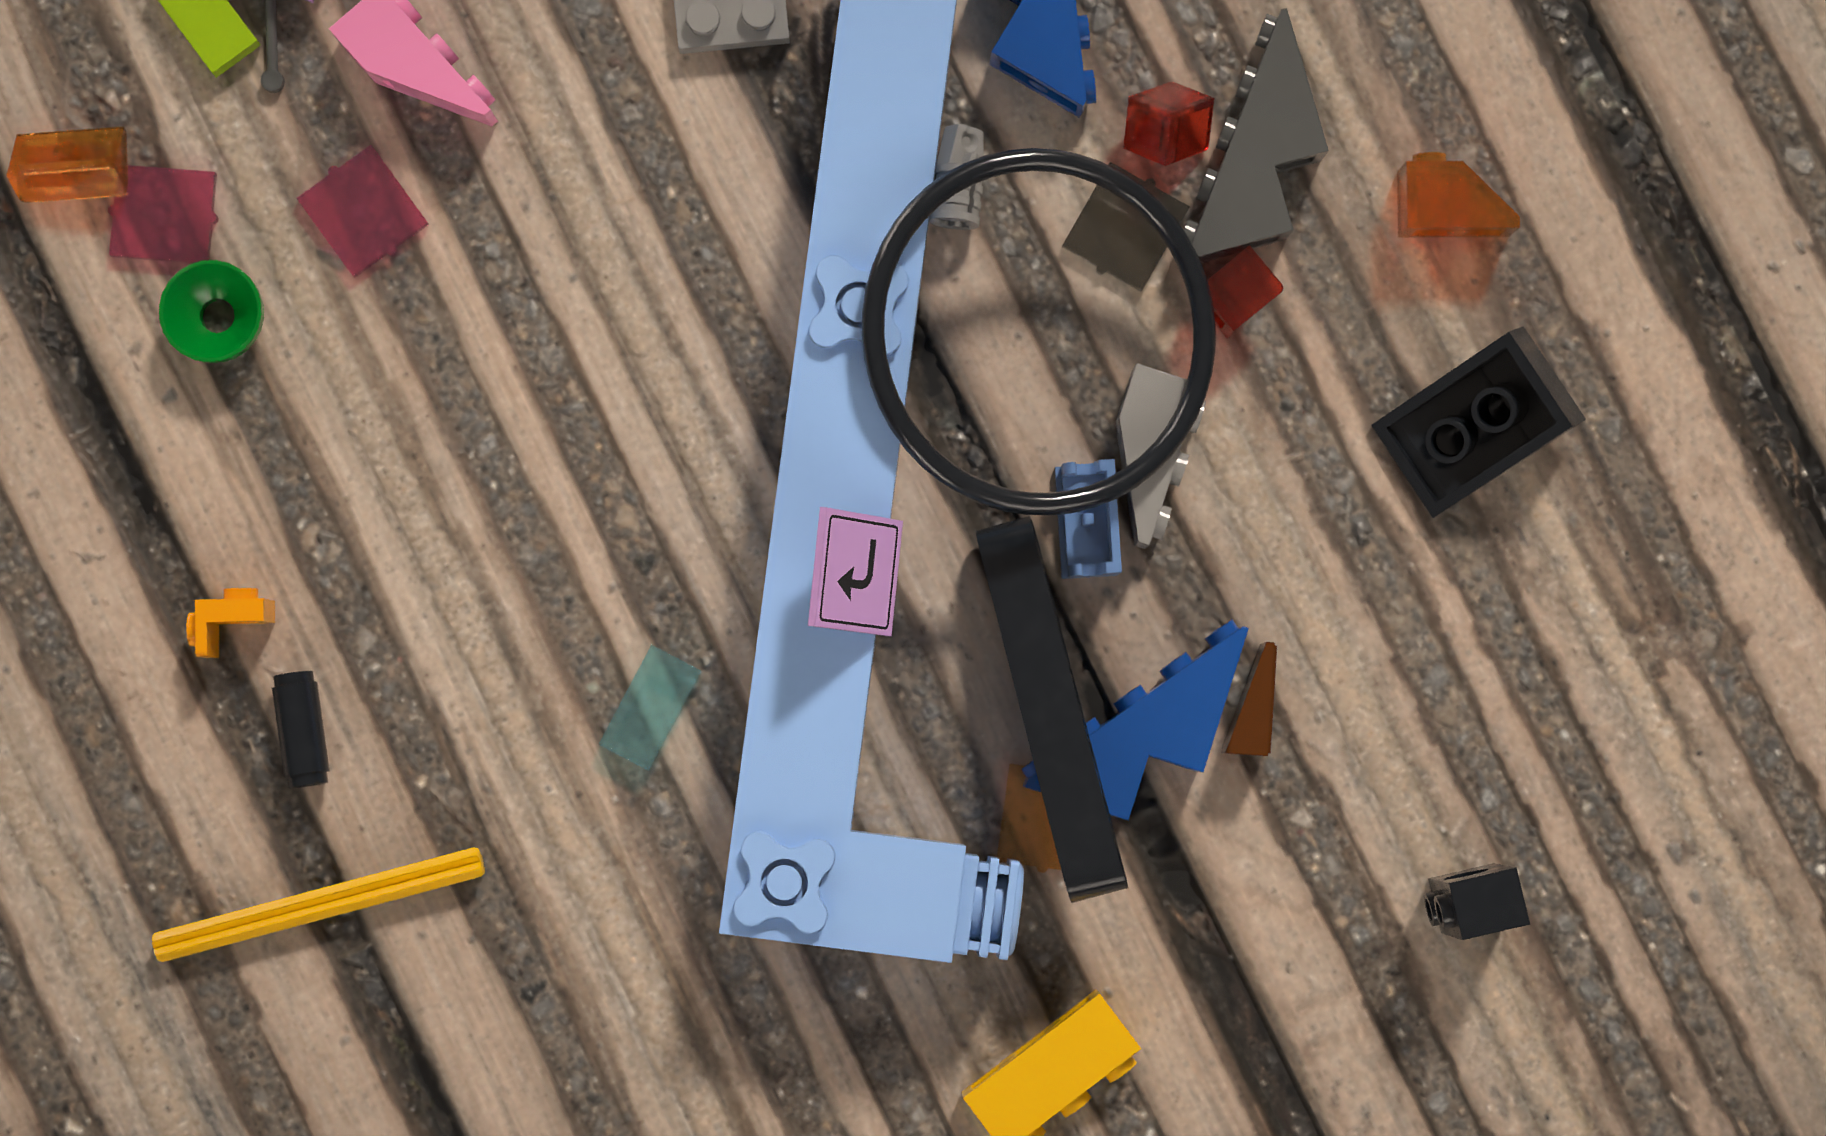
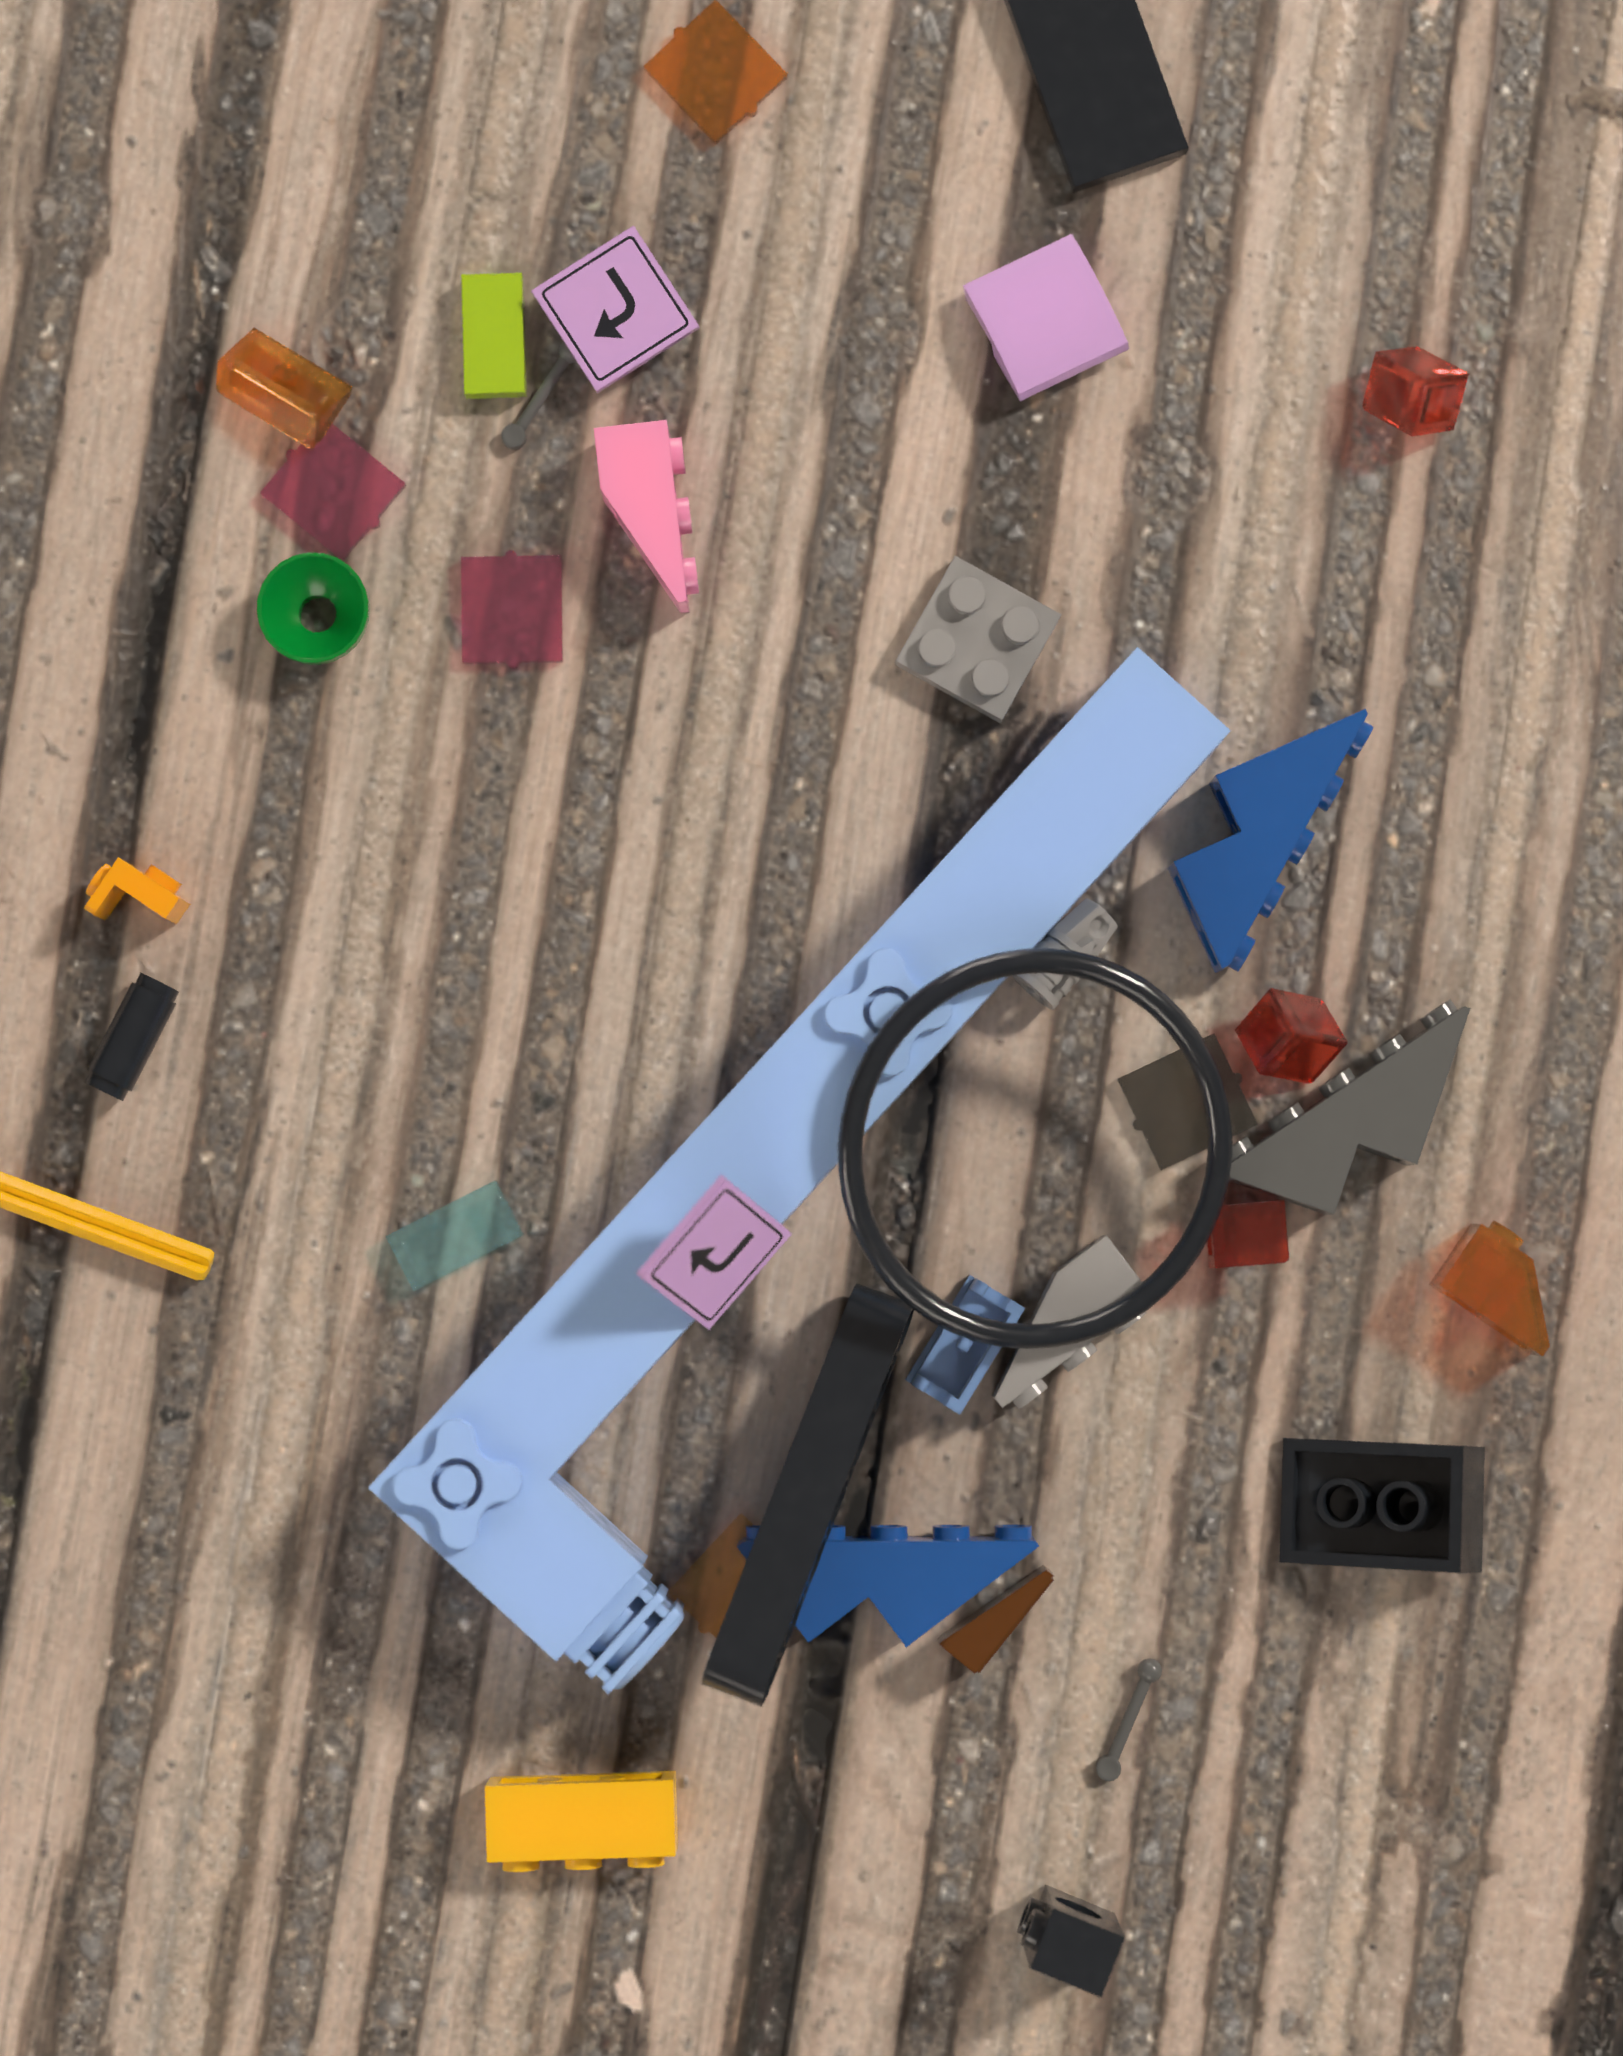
camera: 45 degrees right, 0 degrees up
none -> dark grey hinge [1096,1658,1162,1781]

